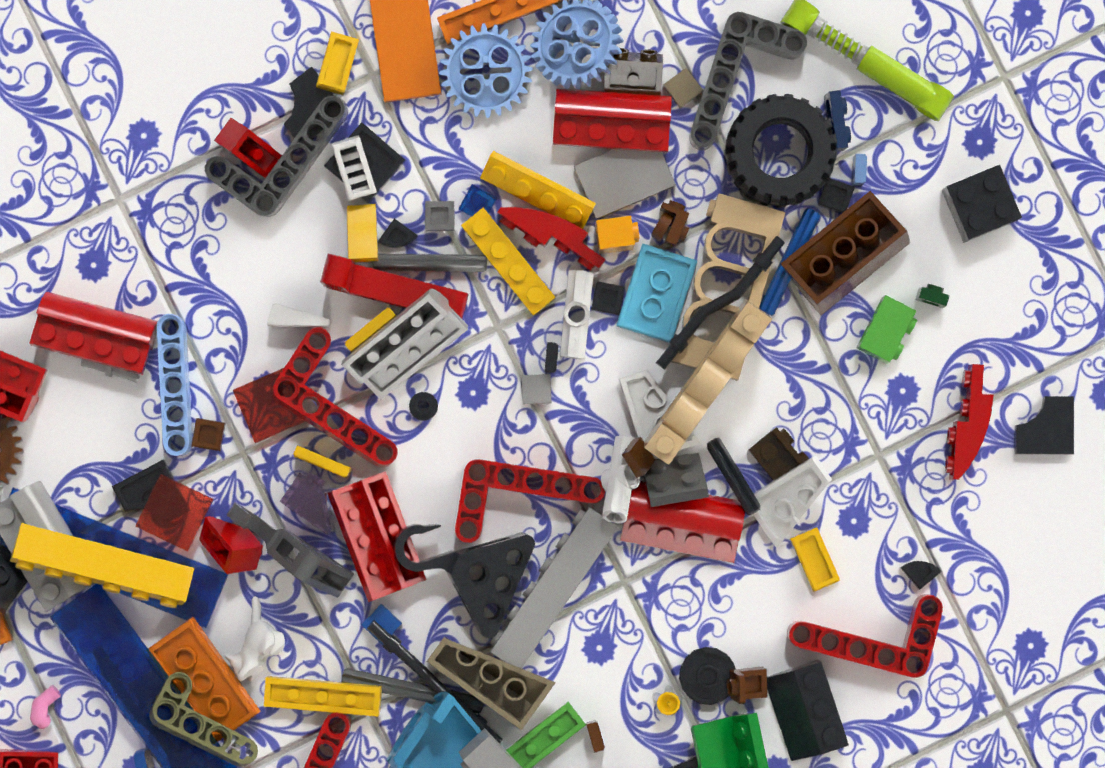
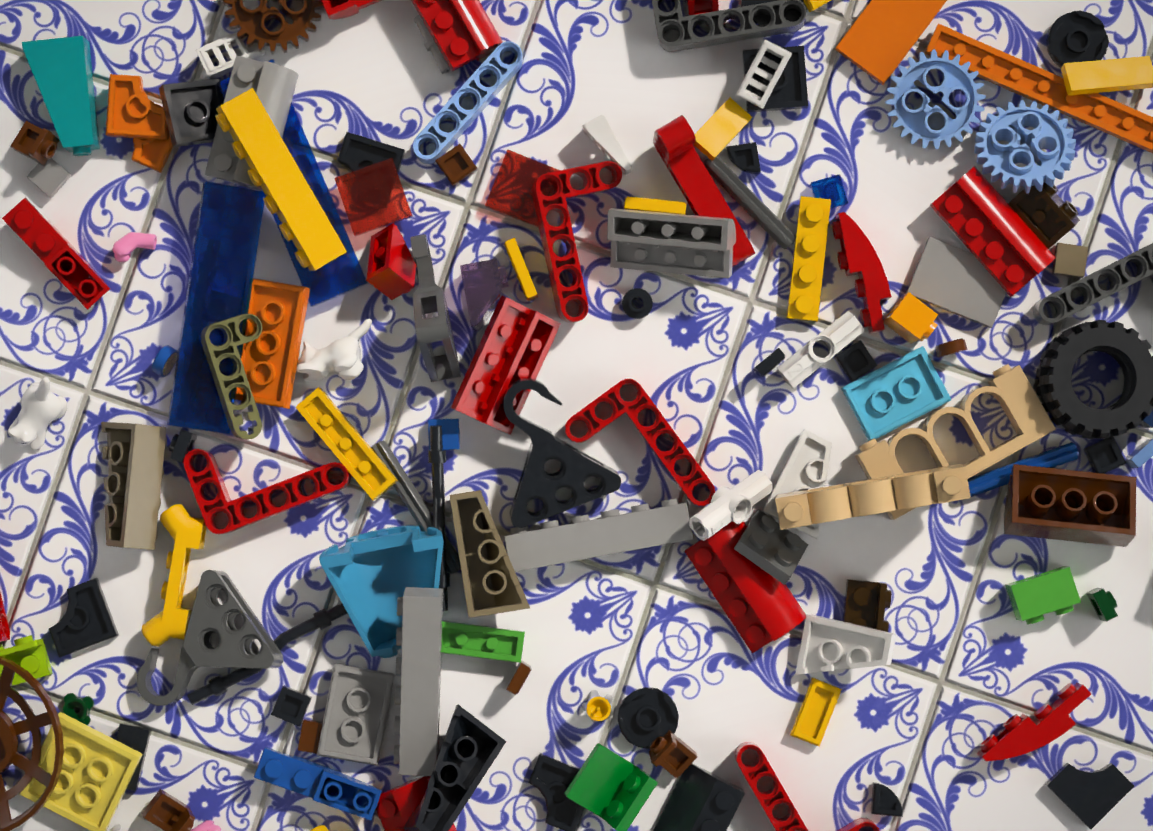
camera: 50 degrees right, 0 degrees up
flat silver plate [425,201,455,231] -> none
yellow plate [480,151,596,229] -> none
light grey tile [522,374,552,404] -> none
reddish brown tile [622,436,655,478] -> none
black bar [656,236,785,370] -> none
reddish brown bracket [660,200,690,248] -> none
black axle [707,437,761,515] -> none

